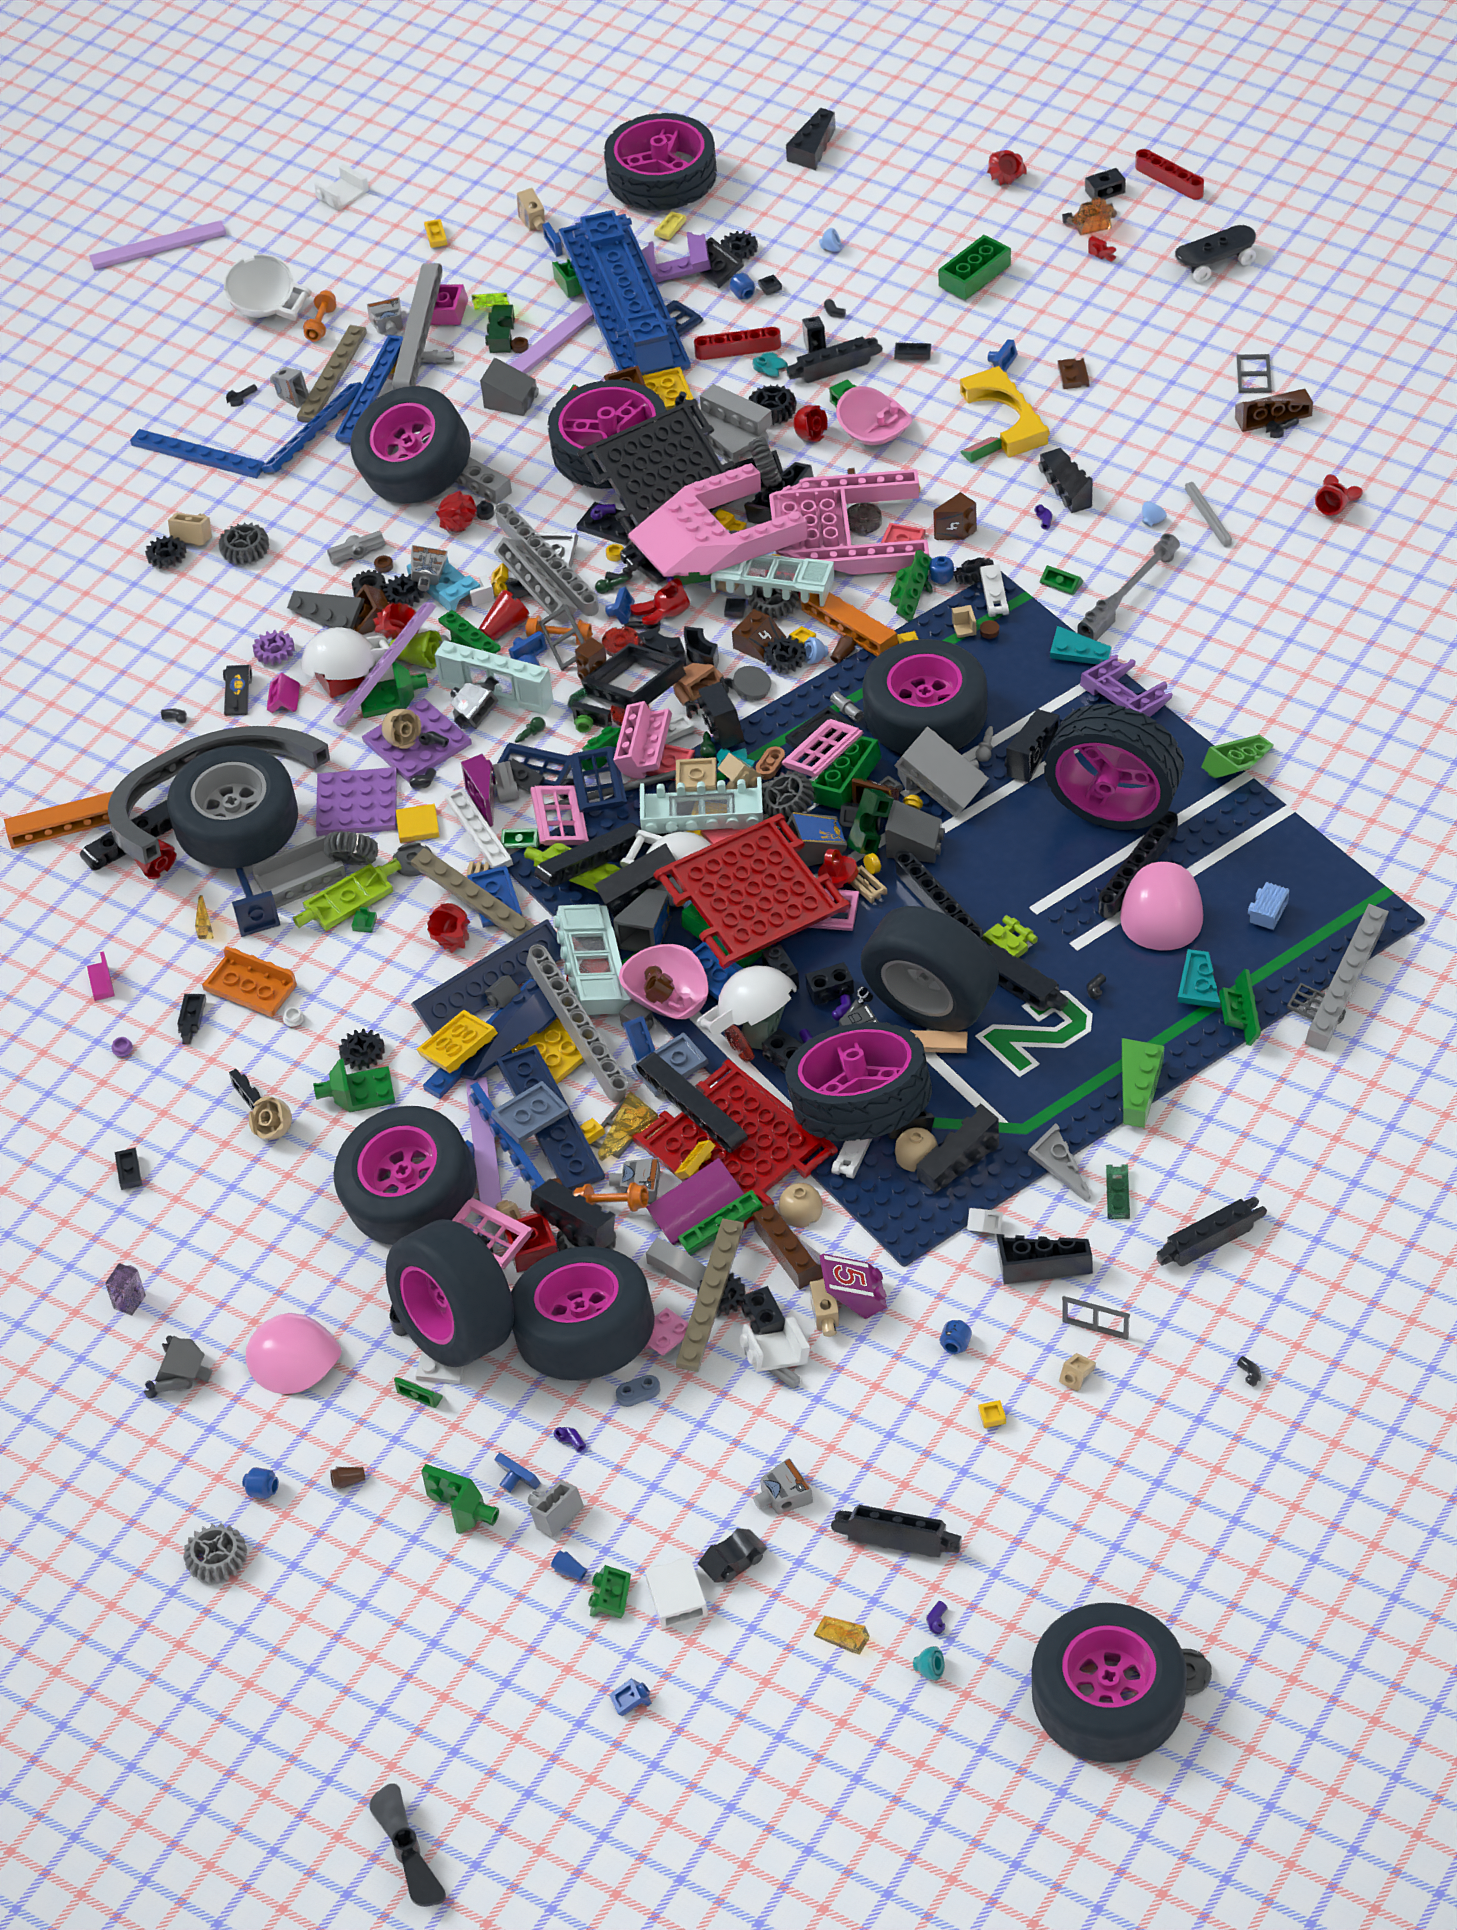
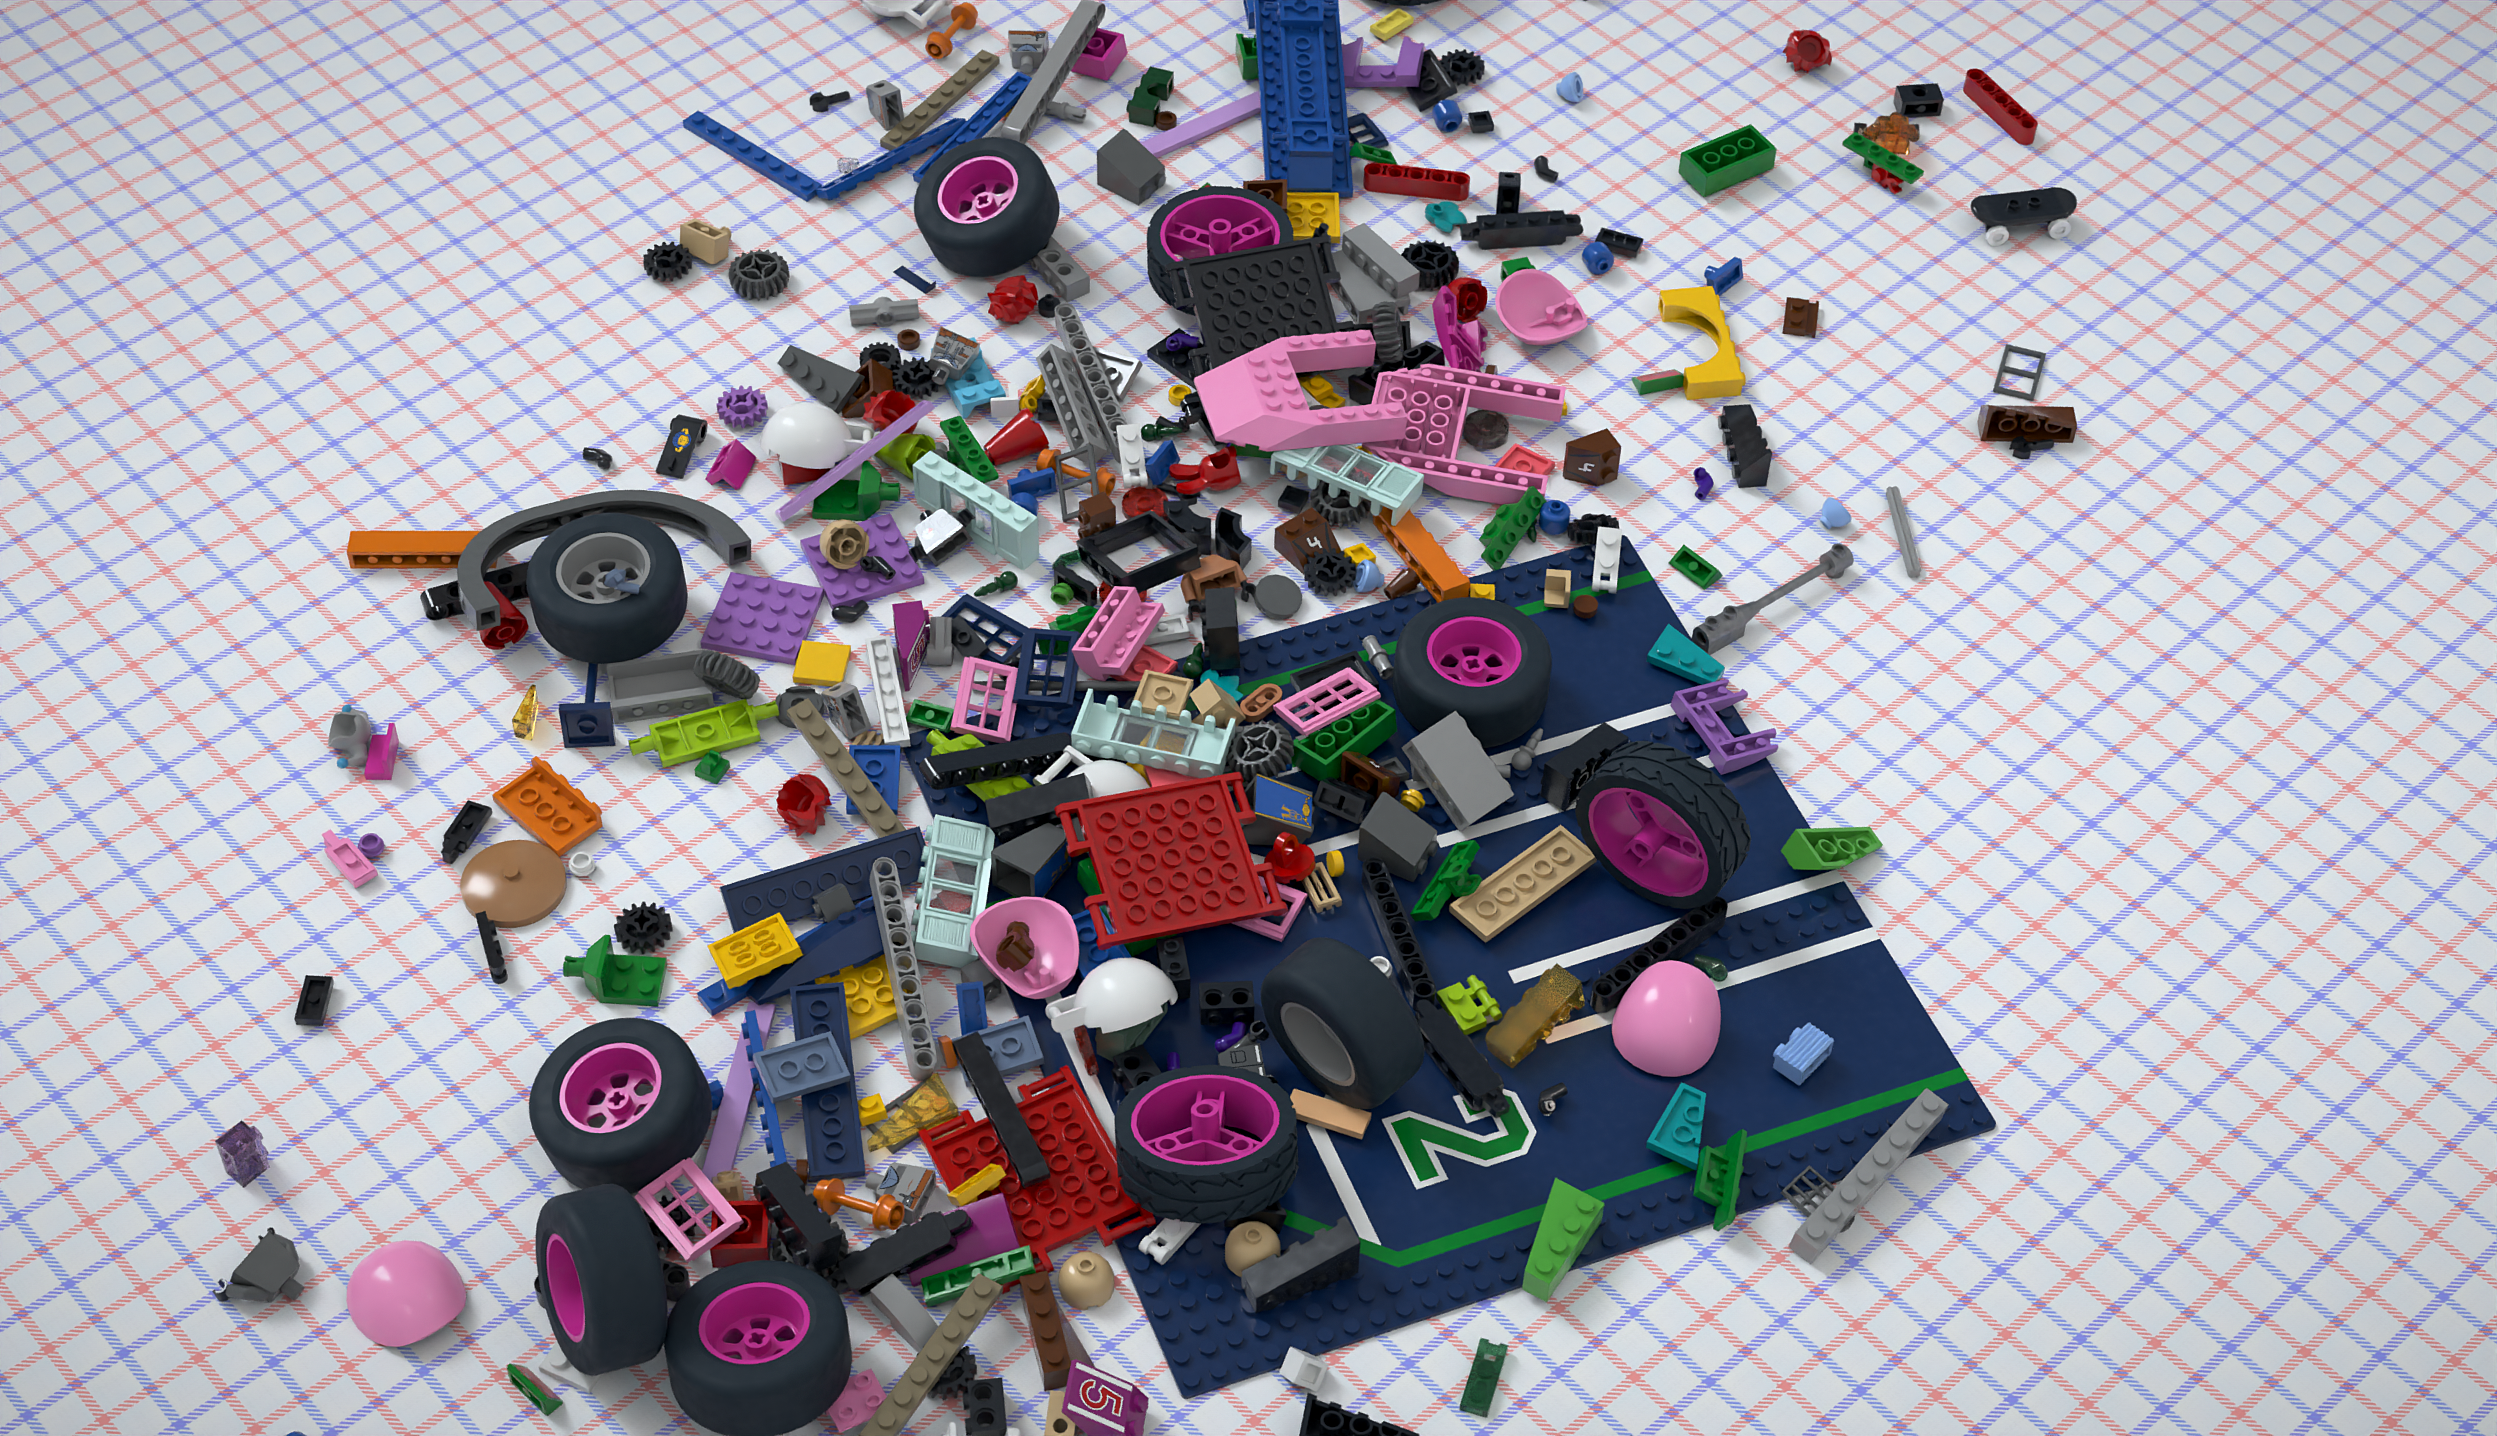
camera: 10 degrees right, 0 degrees up
tan cylinder [249,1096,292,1140] -> none
clear neon green plate [472,292,510,310] -> none
dark green arch [847,788,894,855] -> none
light grey wing [1028,1123,1091,1202] -> none
red piece [1315,474,1363,516] -> none
none -> bright pink hinge [322,829,378,889]
none -> light grey piece [328,705,371,769]
none -> medium nougat dish [460,840,567,928]
none -> sand blue plate [604,568,640,595]
none -> light grey torso [821,682,872,739]
none -> black hinge [825,1209,973,1297]
none -> clear tile [837,158,860,174]
none -> dark blue piece [893,265,936,294]
none -> orange tile [937,1035,958,1068]
none -> white plate [1116,423,1148,489]
none -> green slope [1349,142,1398,165]
none -> green plate [1410,840,1482,922]
none -> dark pink wedge [1432,285,1488,373]
none -> tan plate [1449,825,1597,943]
none -> clear yellow wedge [1485,963,1585,1068]
none -> blue head [1582,242,1614,275]
none -> clear green arm [1693,954,1728,982]
none -> green bracket [1842,132,1924,184]

